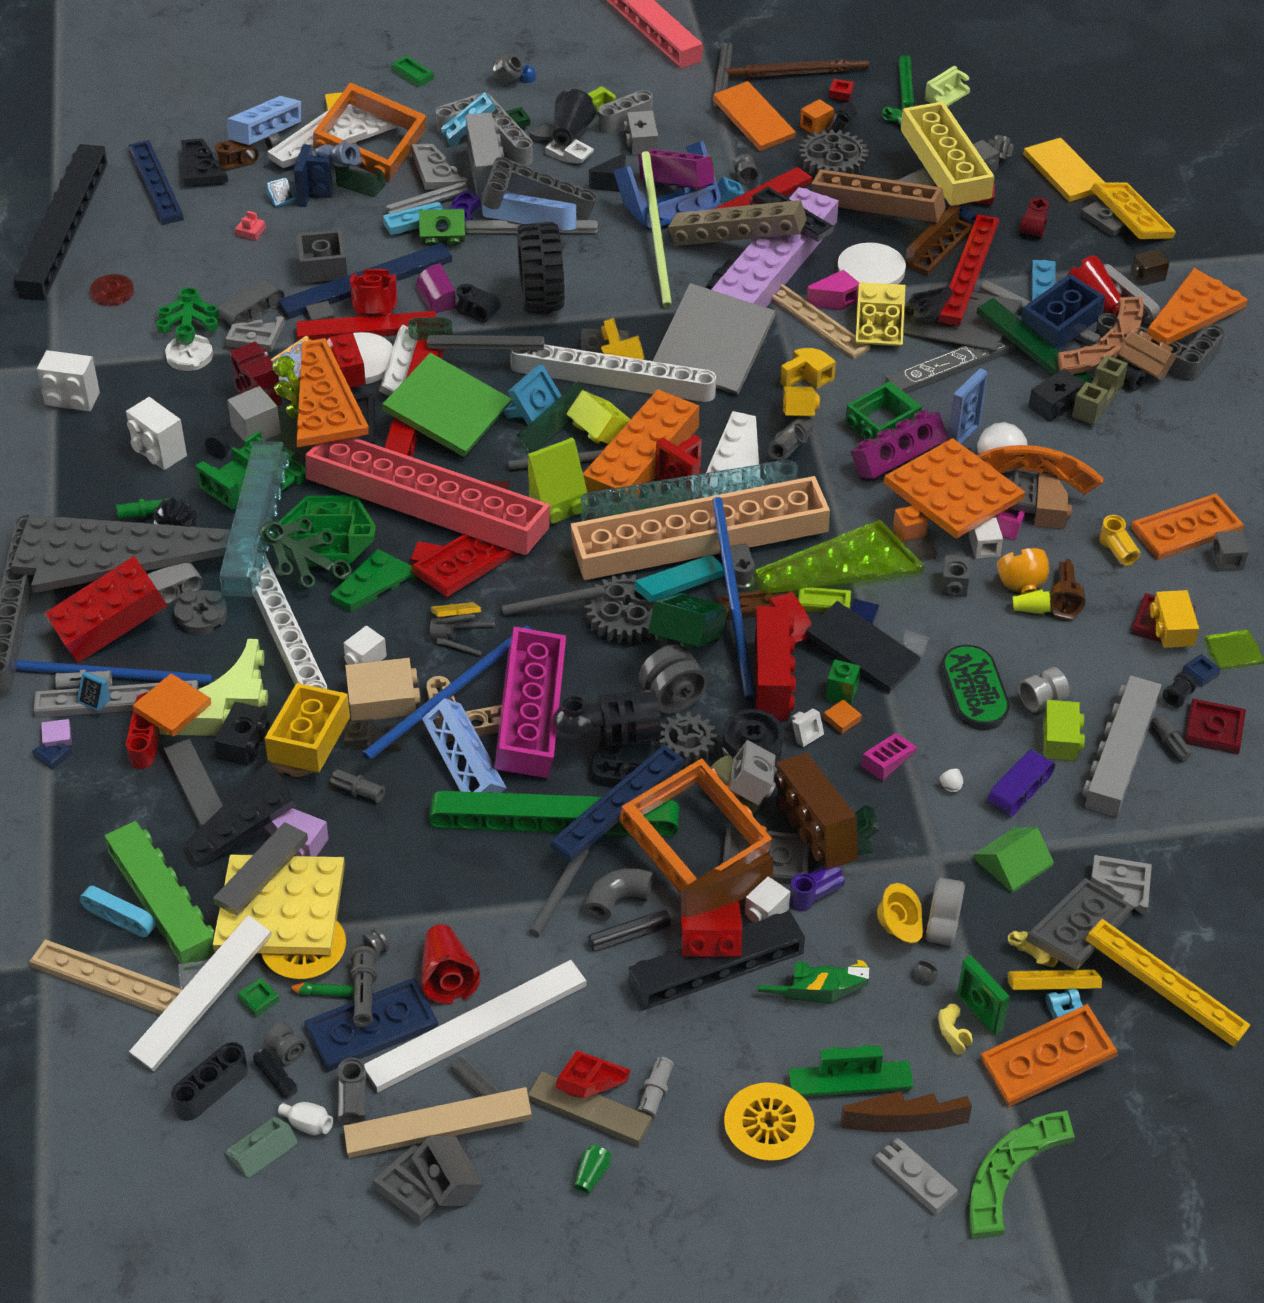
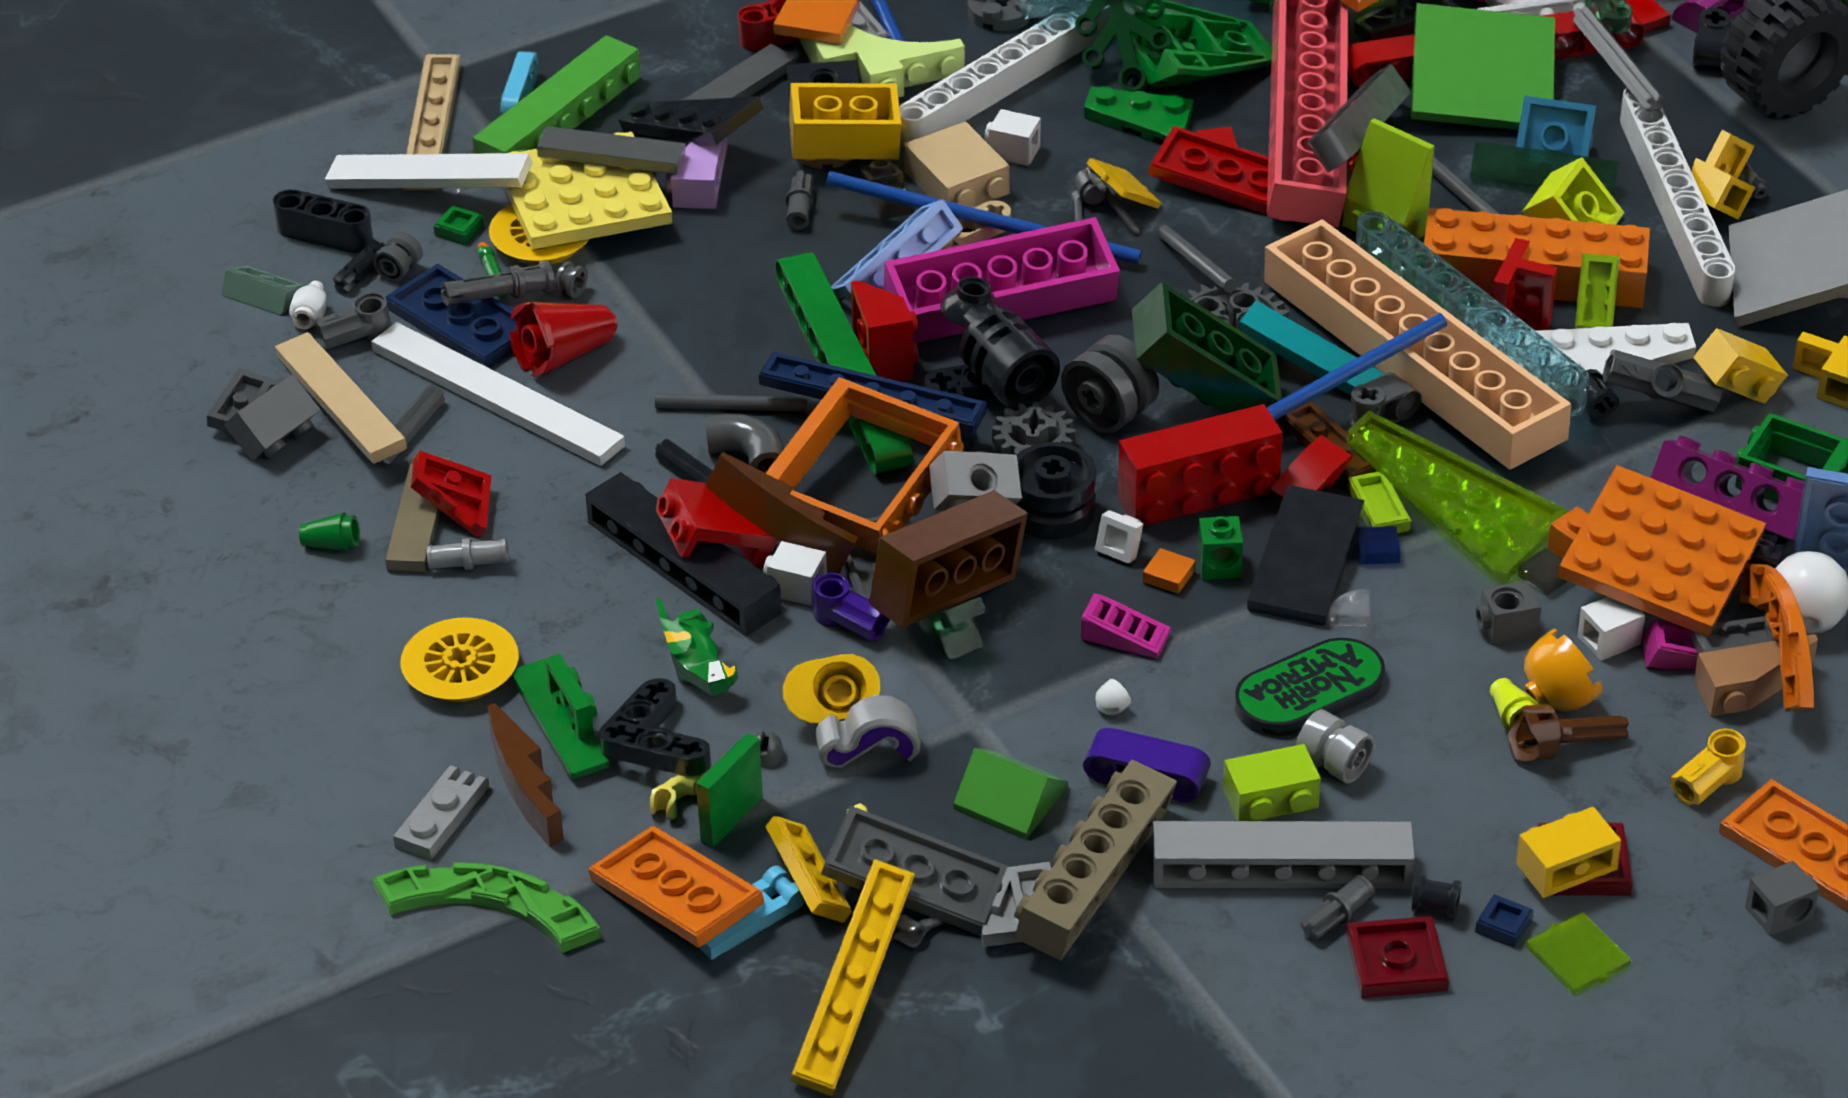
camera: 70 degrees right, 5 degrees down
none -> black beam [599,678,711,776]
none -> red slope [851,281,919,381]
none -> dark tan brick [1014,760,1177,961]
none -> dark grey beam [1307,64,1411,173]
none -> lime plate [1575,253,1620,328]

